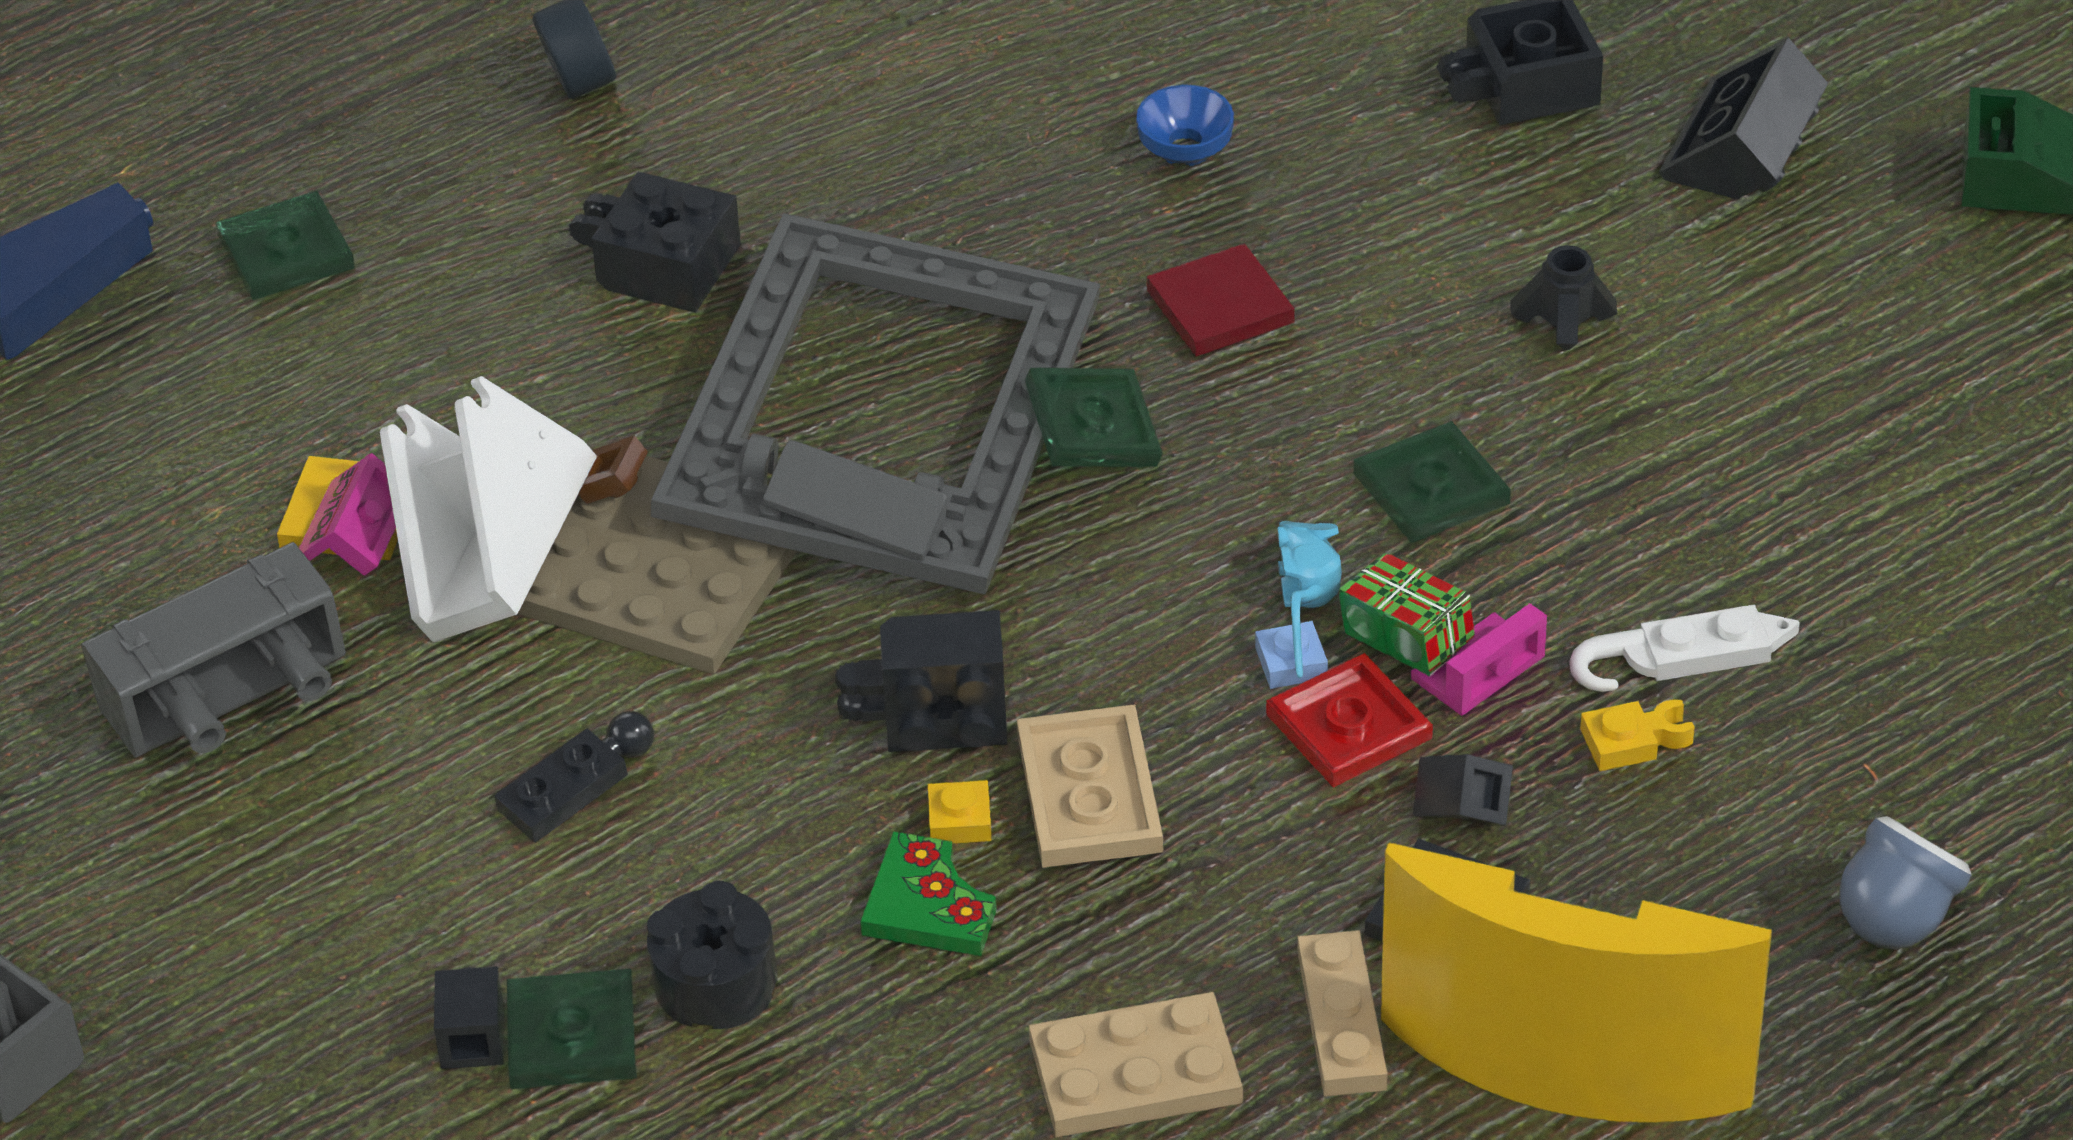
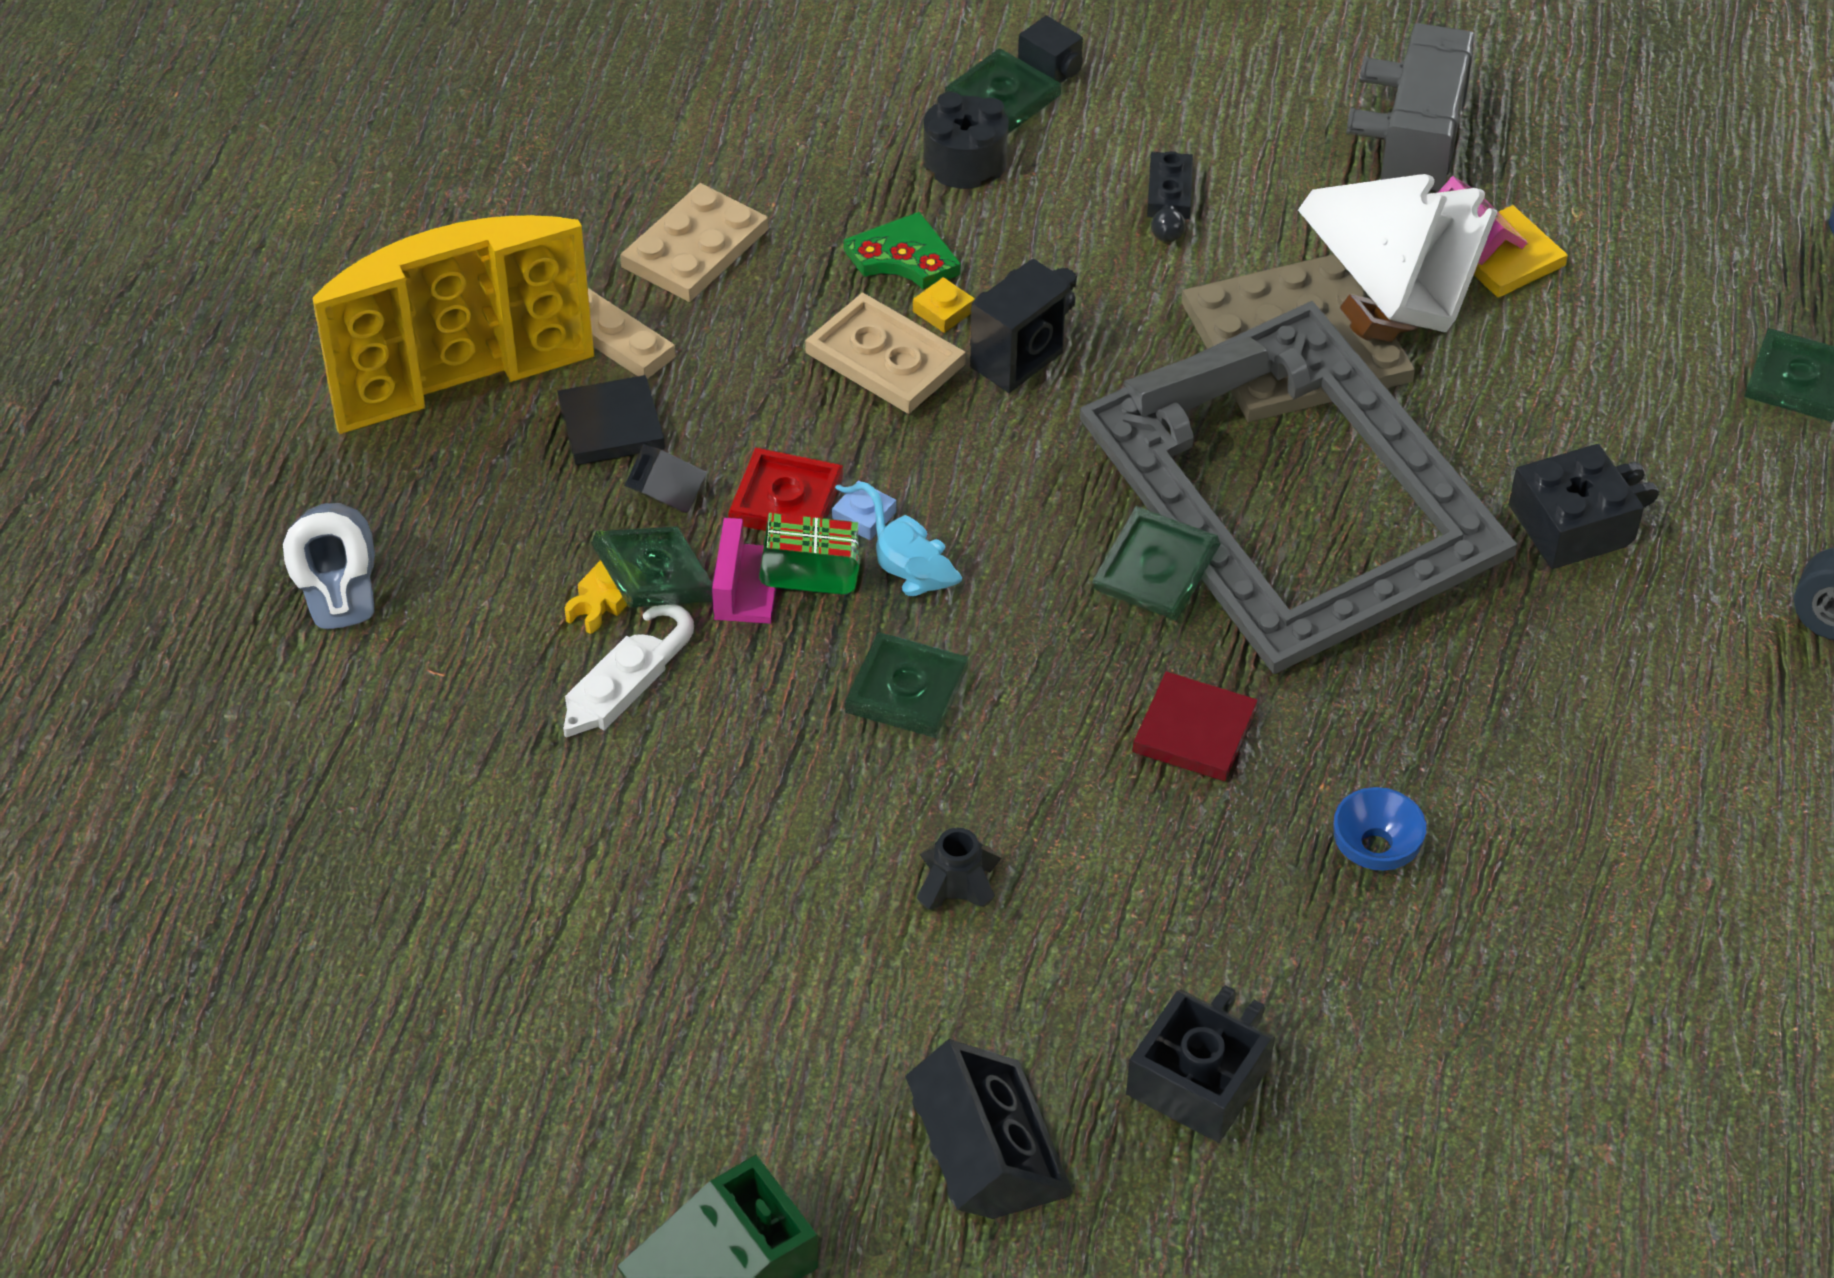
camera: 135 degrees right, 5 degrees up
none -> clear green tile [591,526,713,608]

